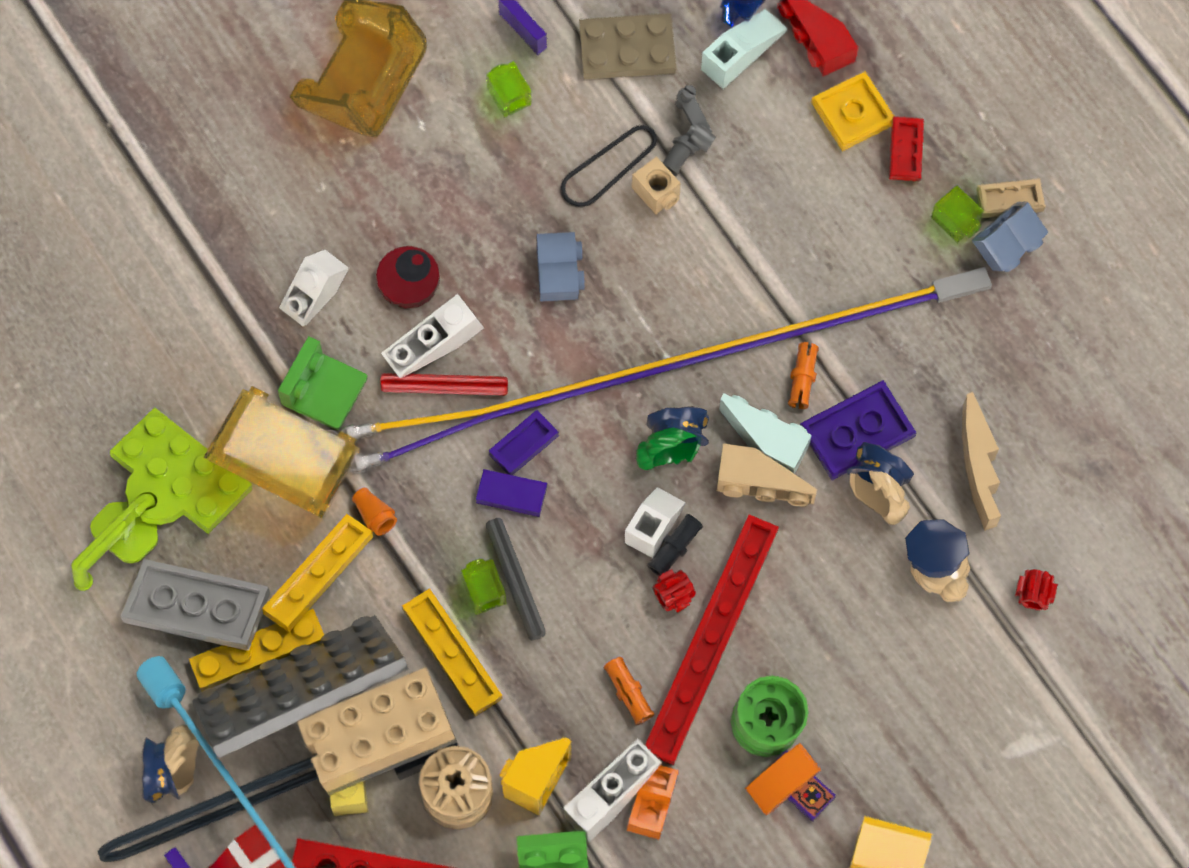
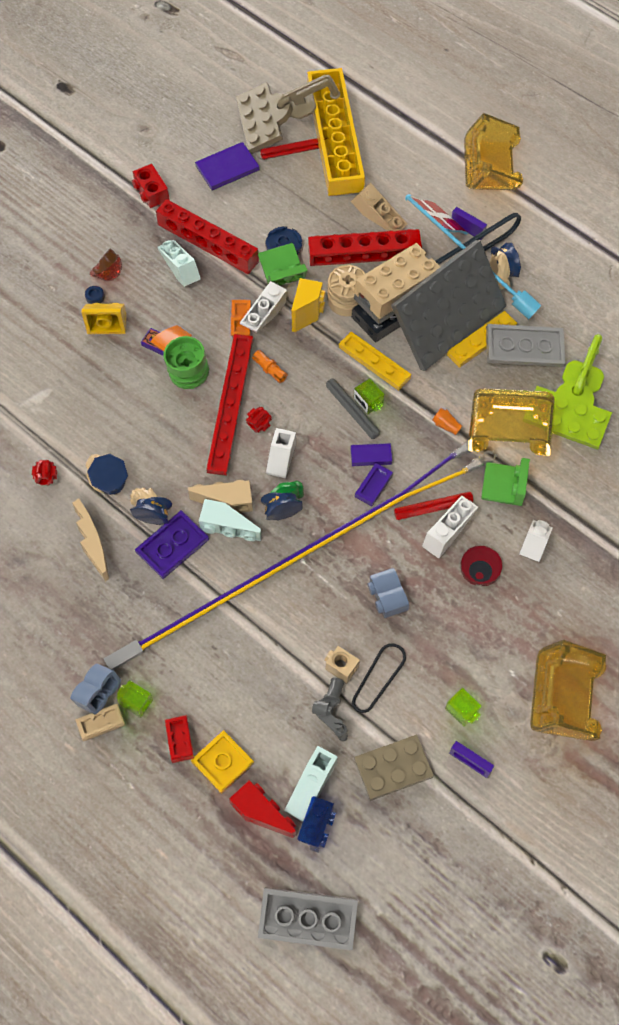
camera: 165 degrees right, 5 degrees down
yellow plate [262,514,373,632] -> none
black pin [647,514,703,576] -> none
orange pin [788,342,819,409] -> none

